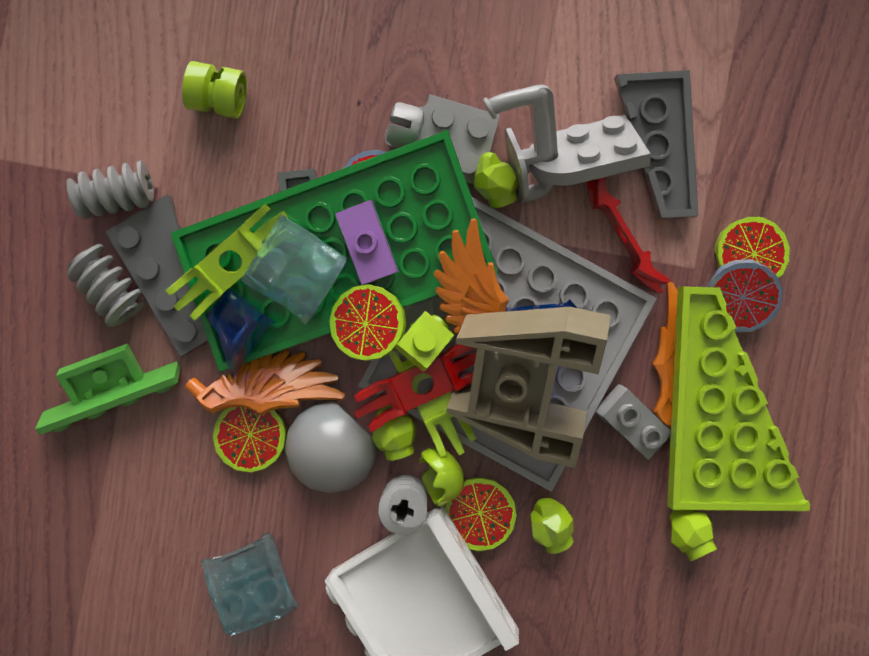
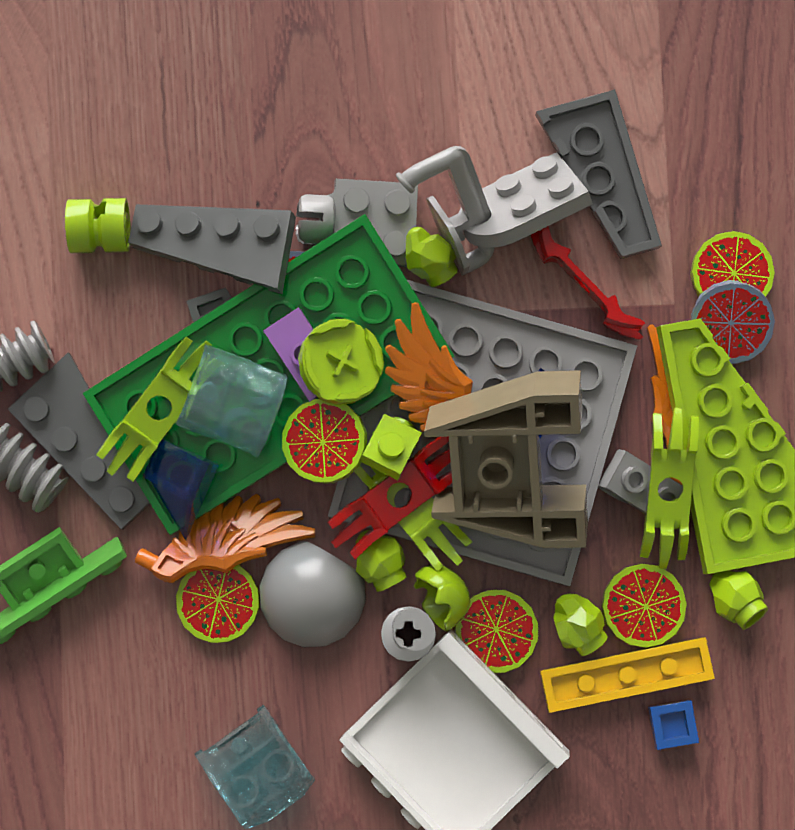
camera: 10 degrees left, 5 degrees down
none -> dark grey wing [128,204,296,295]
none -> lime tile [298,319,384,405]
none -> yellow plate [540,637,715,713]
none -> tile [601,564,687,648]
none -> lime piece [640,408,699,569]
none -> blue plate [648,700,699,750]

